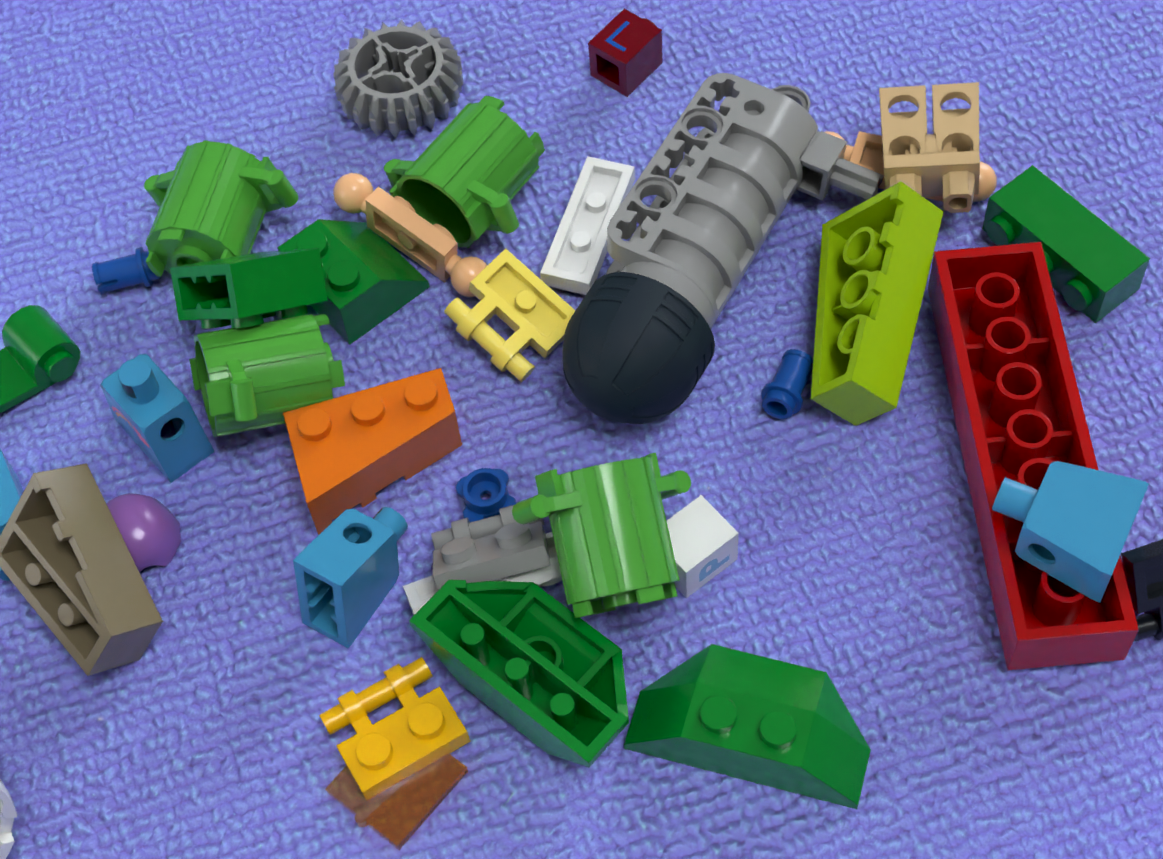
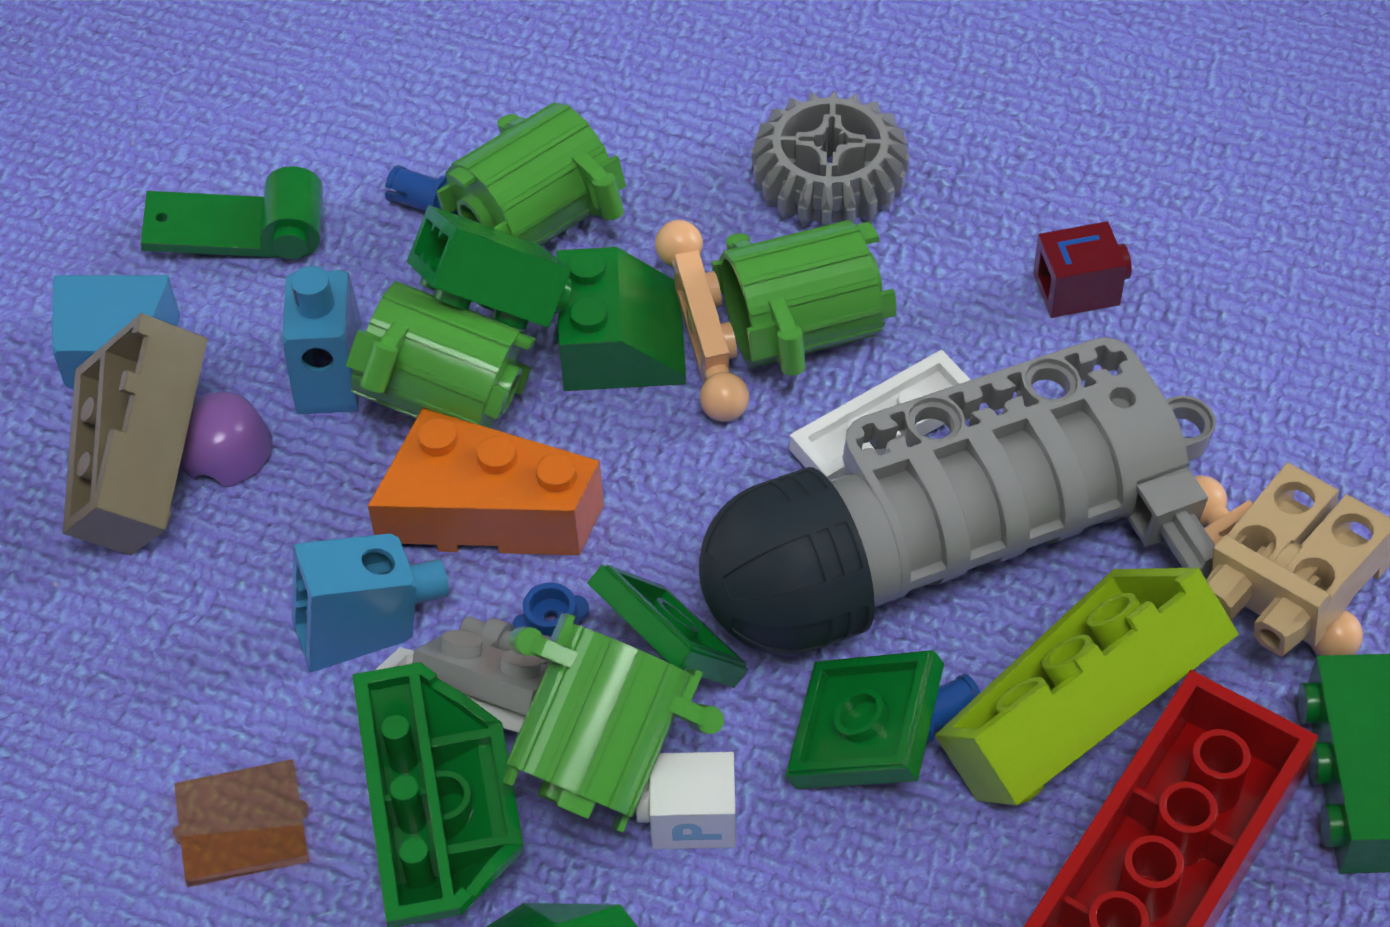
camera: 35 degrees right, 5 degrees down
yellow plate [319,657,471,802] -> none
light yellow plate [444,248,575,382] -> none
none -> green tile [587,564,749,688]
none -> green tile [785,650,944,789]

